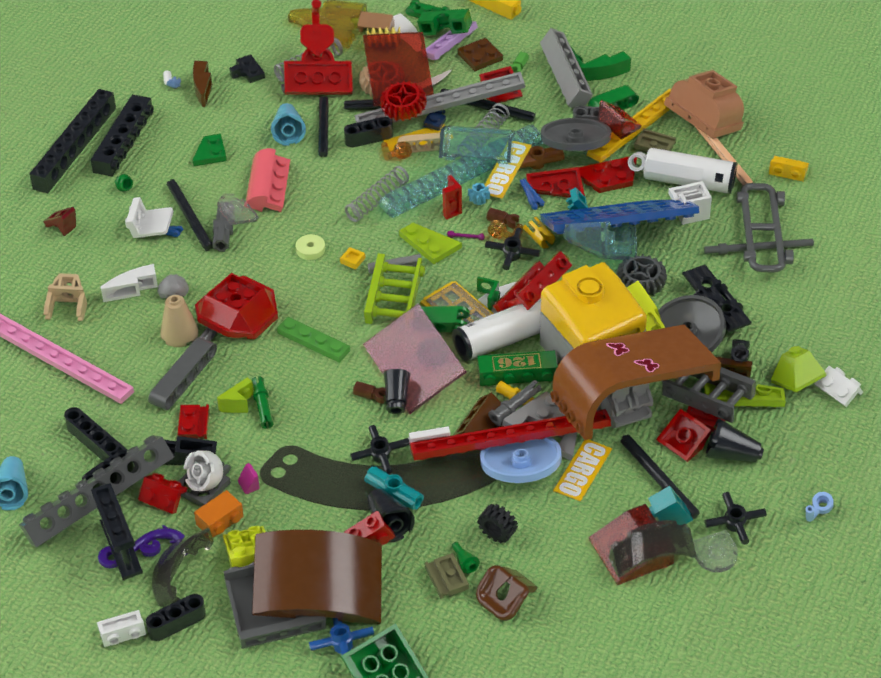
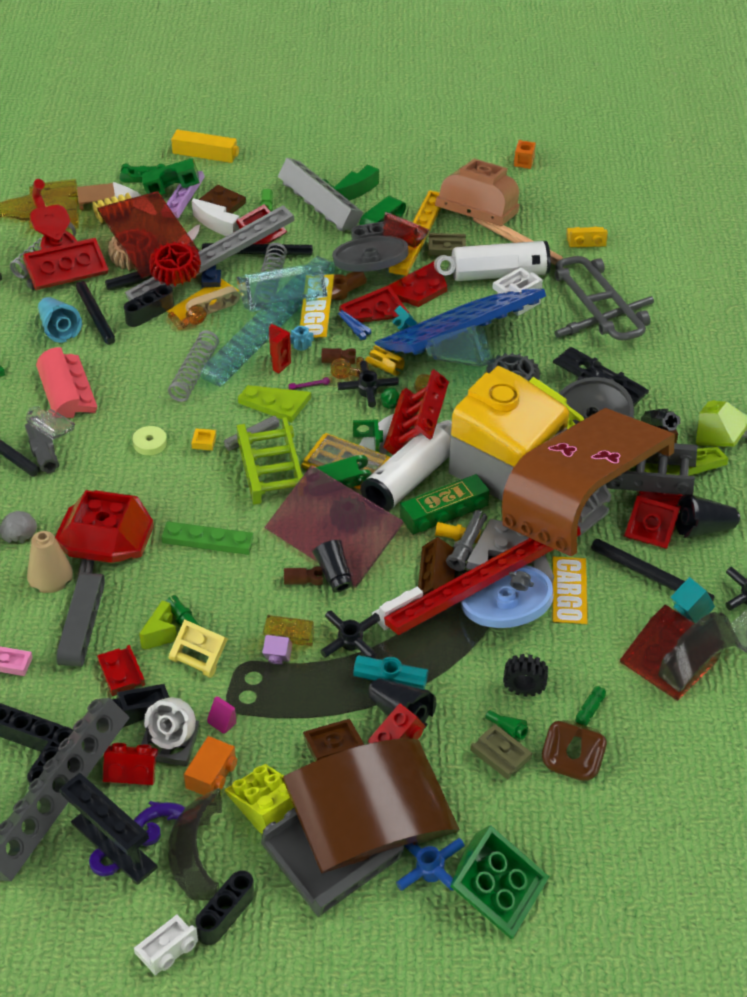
camera: 25 degrees left, 0 degrees up
none -> light yellow plate [169,619,228,678]
none -> white slope [192,198,239,236]
none -> lavender plate [262,635,293,664]
none -> clear yellow bracket [263,615,314,646]
none -> reddish brown plate [303,718,365,761]
none -> green plate [380,387,400,409]
none -> dark grey plate [509,571,534,591]
none -> orange brick [514,140,536,169]
none -> green axle [575,686,606,726]

